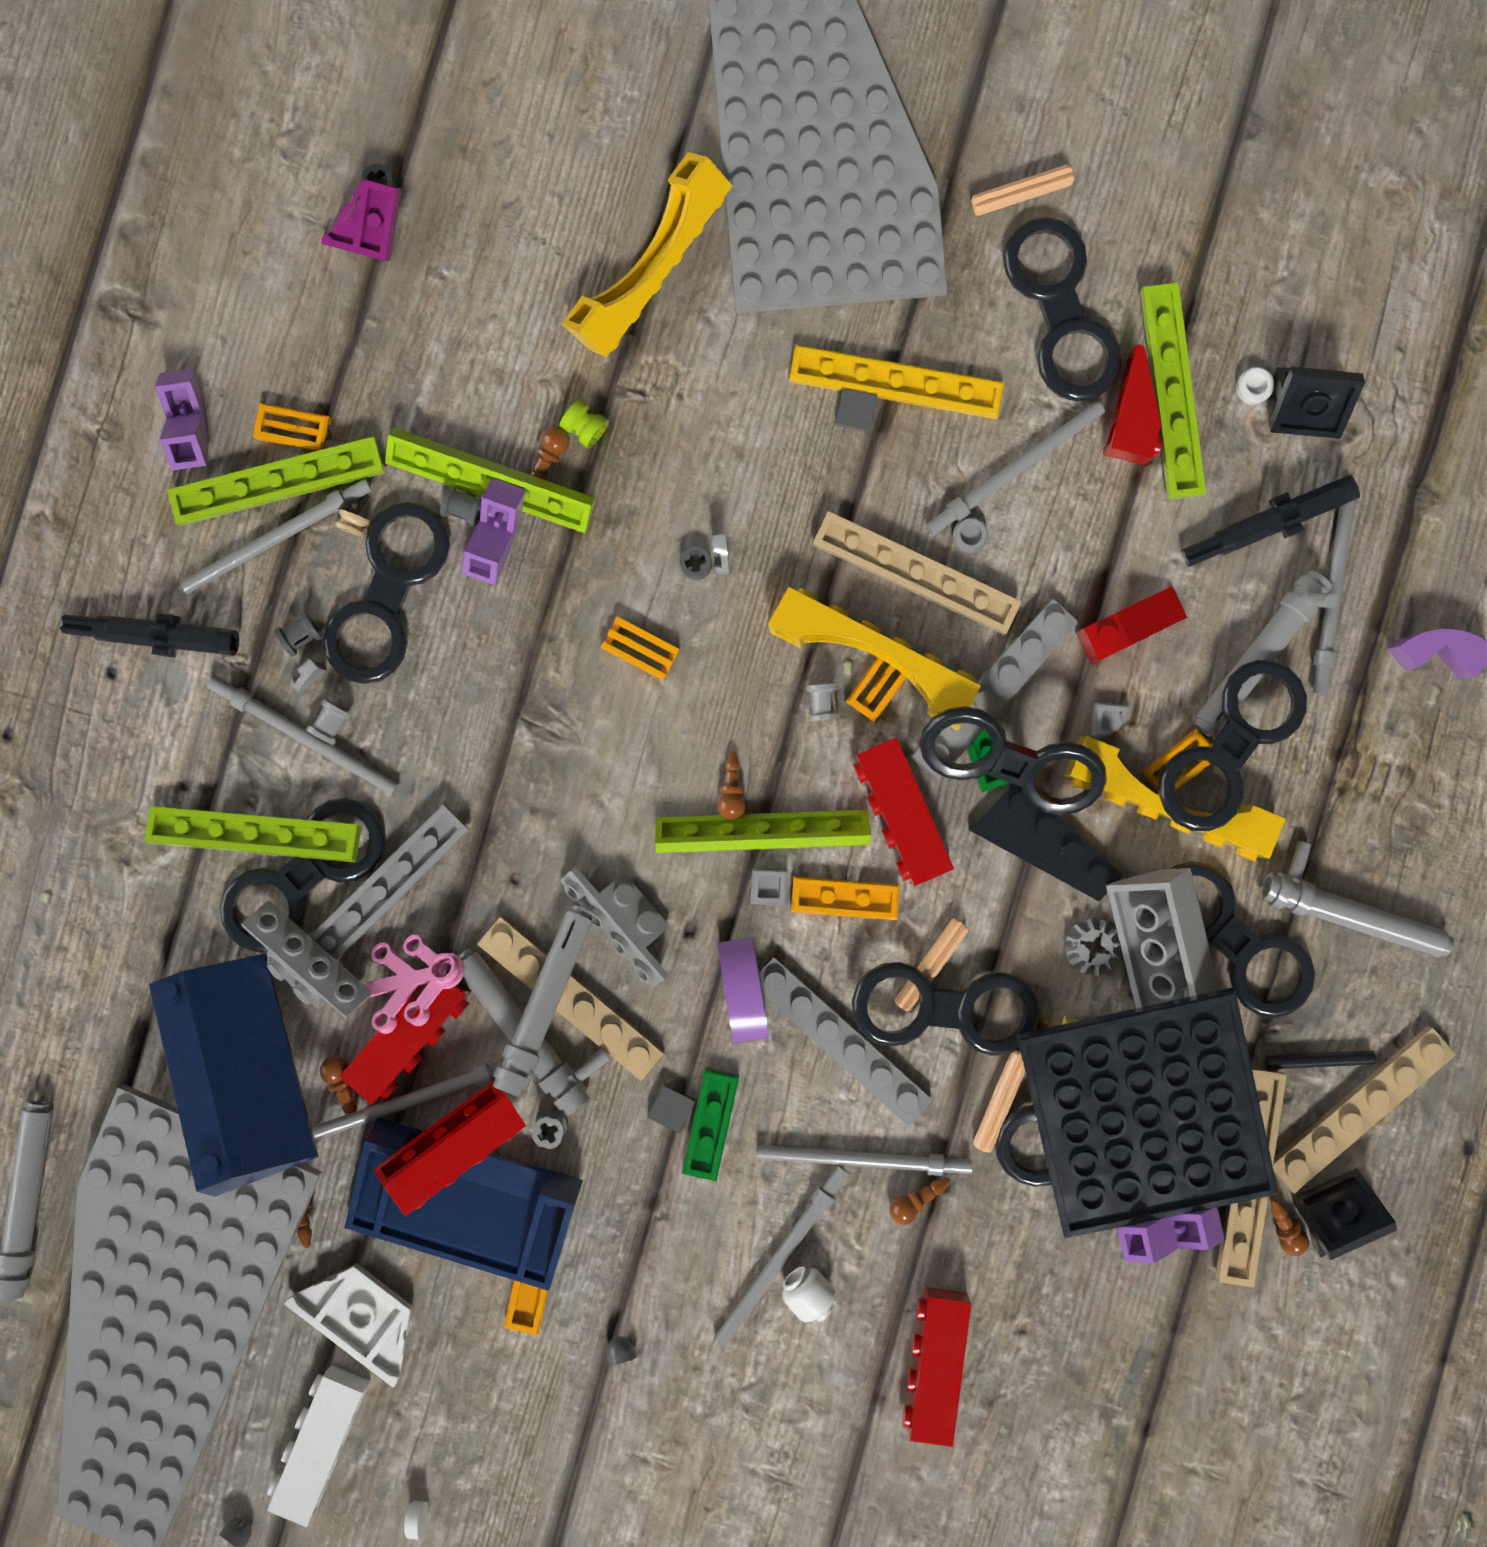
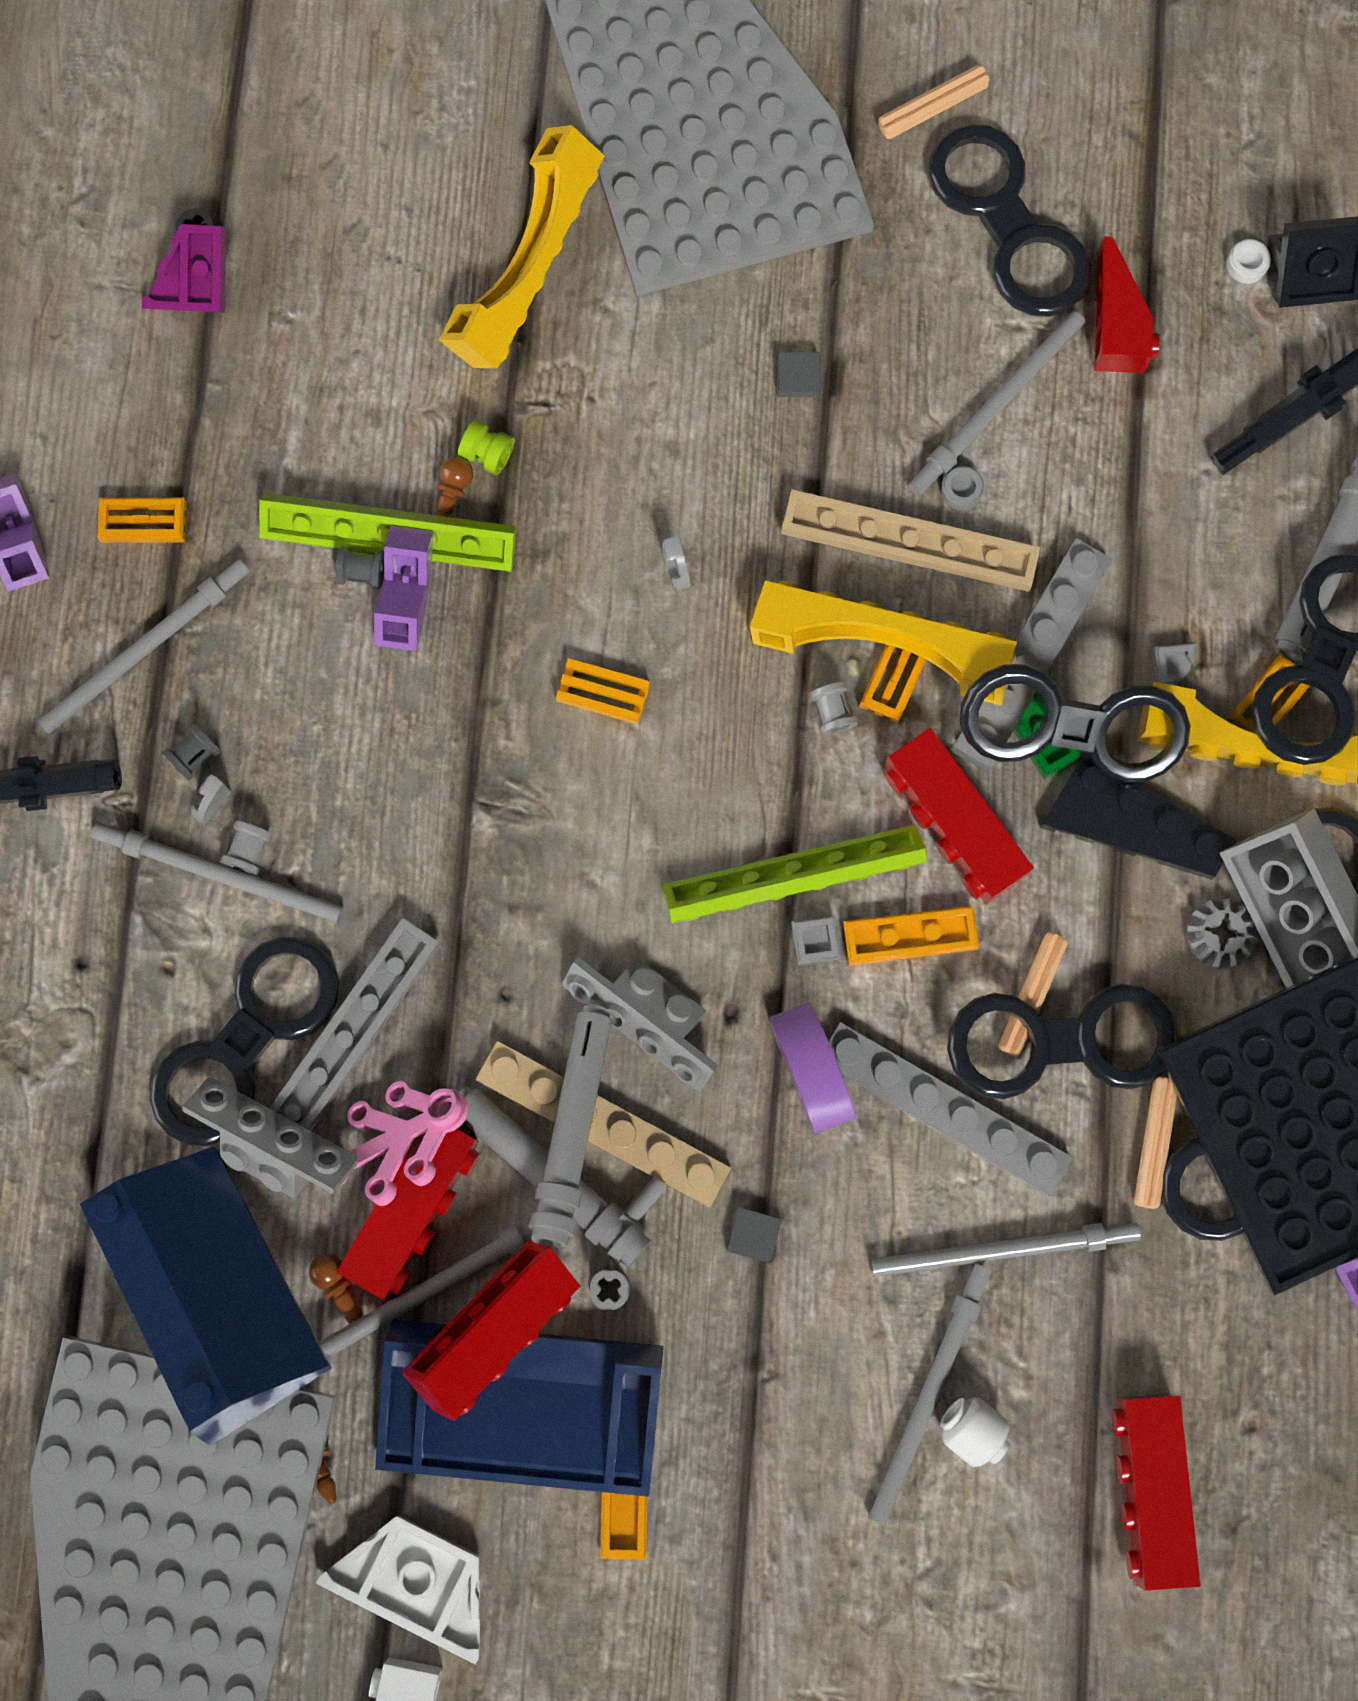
camera: 10 degrees left, 10 degrees down
lime plate [144,806,361,862] -> none
lime plate [167,436,386,526] -> none
black bar [323,502,450,684] -> none
tan bush [333,509,370,538] -> none
dark grey hinge [606,1336,637,1366] -> none
dark grey bush [680,546,712,580] -> none
green tile [682,1067,740,1182] -> none
dark orange bar [717,751,746,820] -> none
yellow tile [789,344,1005,420] -> none
dark orange bar [889,1178,950,1225] -> none
red slope [1075,586,1187,664] -> none
lime plate [1140,282,1206,500] -> none

